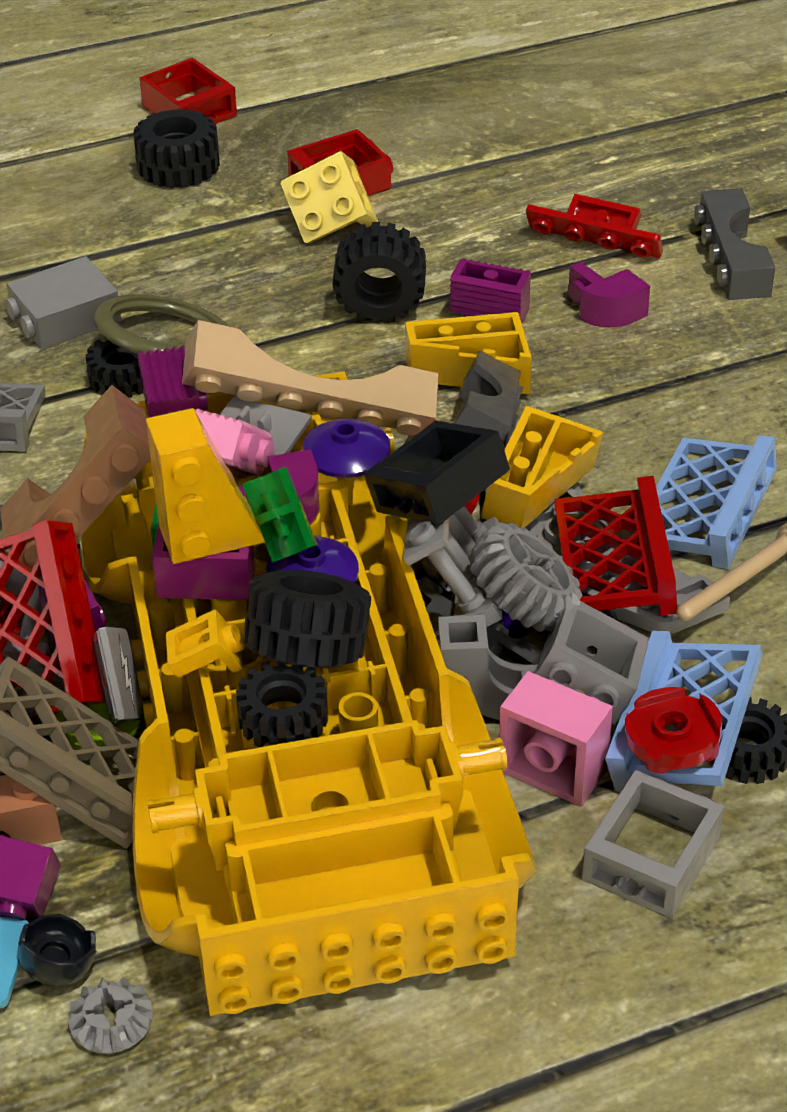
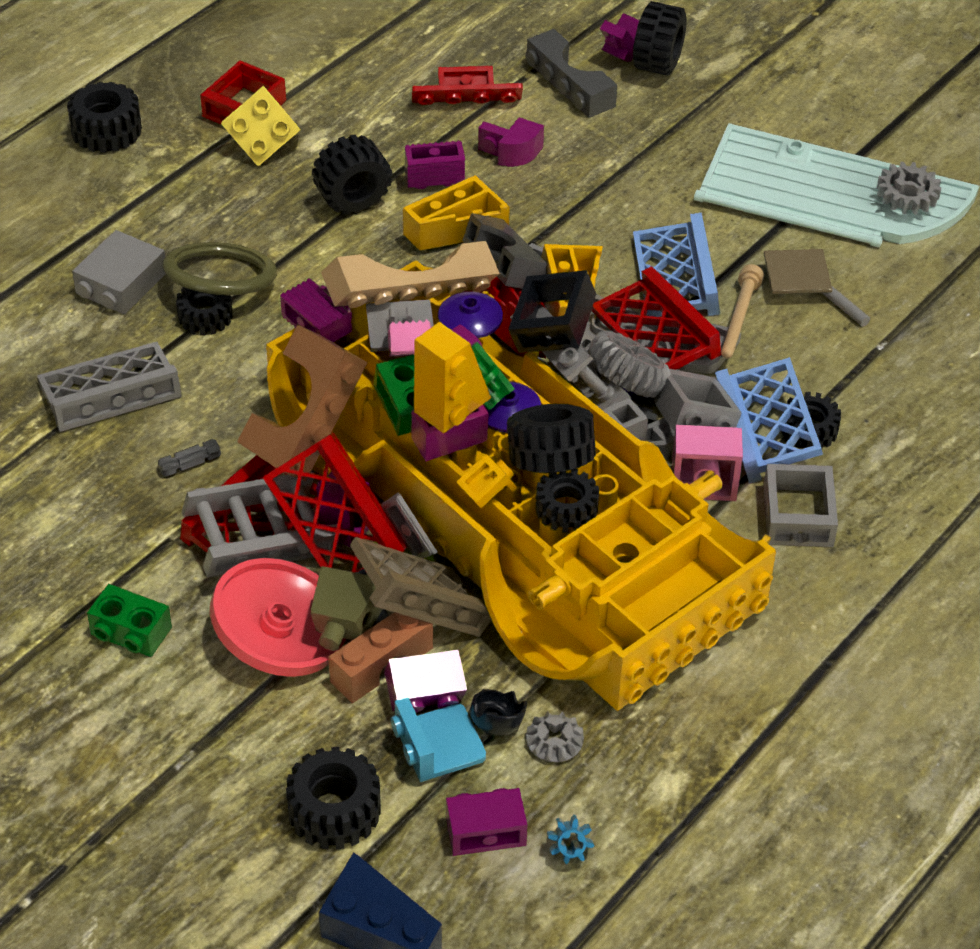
camera: 30 degrees left, 5 degrees up
red window [139,57,237,124] -> none
red plate [625,687,722,774] -> none

